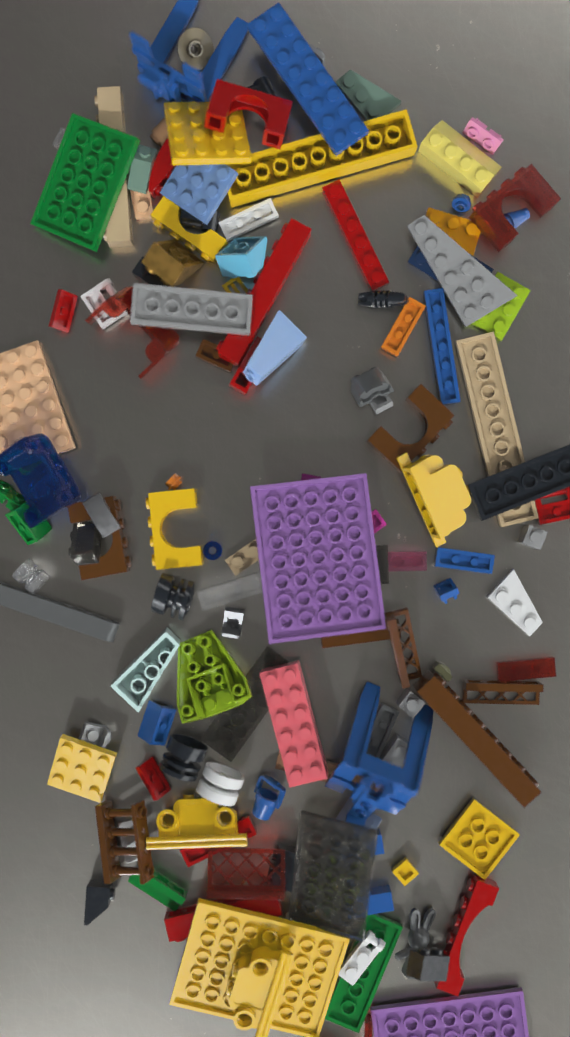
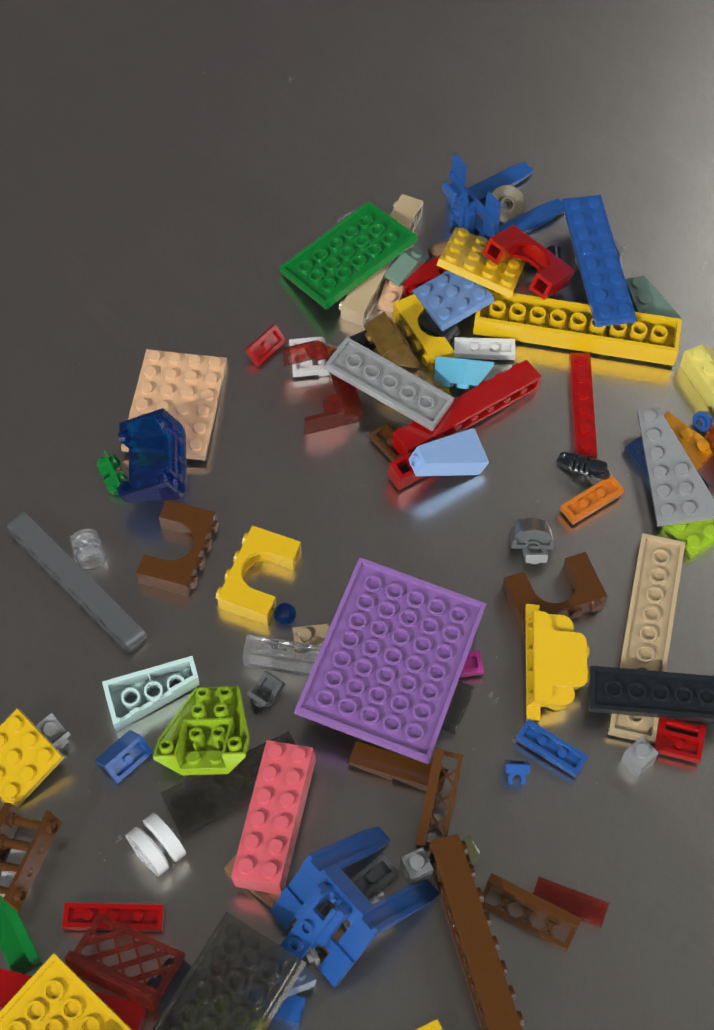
camera: 30 degrees right, 30 degrees down
green panel [5,499,52,545] -> none
clear smoke brick [68,521,102,566] -> none
flat silver slope [82,492,120,538] -> none
red plate [135,756,172,801] -> none
yellow brick [146,794,247,850] -> none
black wheel [151,573,195,621] -> none
black wheel [159,733,208,782] -> none
orange plate [165,473,182,490] -> none
blue piece [252,775,286,821] -> none
clear pink plate [387,551,427,572] -> none
blue plate [423,288,461,405] -> none
white wing [486,569,543,636] -> none

